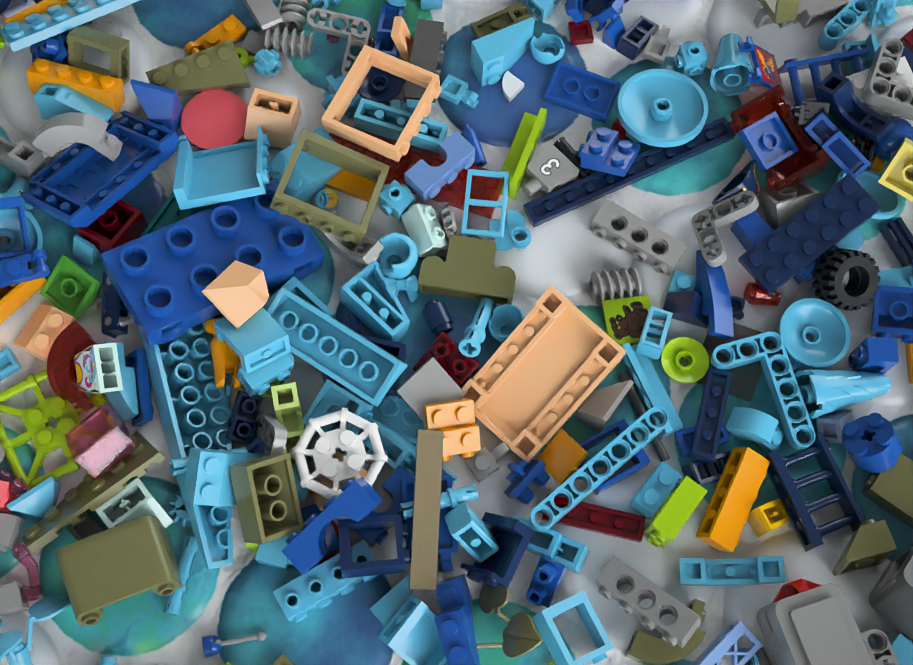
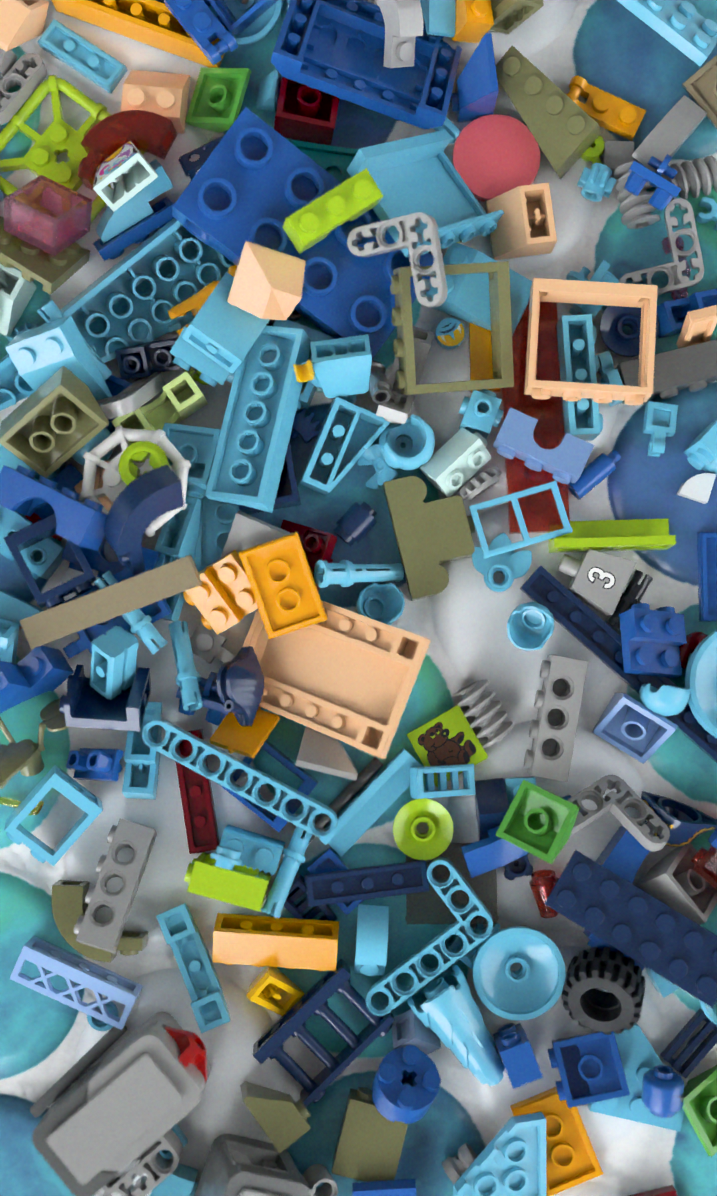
camera: 70 degrees right, 15 degrees up
none -> dark blue arch [105,465,184,575]
none -> lime gear [118,441,170,485]
none -> medium azure pin [168,620,203,711]
none -> medium azure plate [211,846,242,870]
none -> dark blue hat [216,646,264,727]
none -> light orange tile [238,532,328,639]
none -> medium azure pin [261,825,312,918]
none -> lime arch [282,168,383,254]
none -> medium azure torso [293,334,392,404]
none -> light grey beam [347,212,448,307]
none -> bright green slope [495,779,580,864]
none -> medium azure hair [507,601,555,651]
none -> medium blue slope [592,692,678,764]
none -> blue hips [624,154,681,211]
none -> medium azure hair [639,683,691,716]

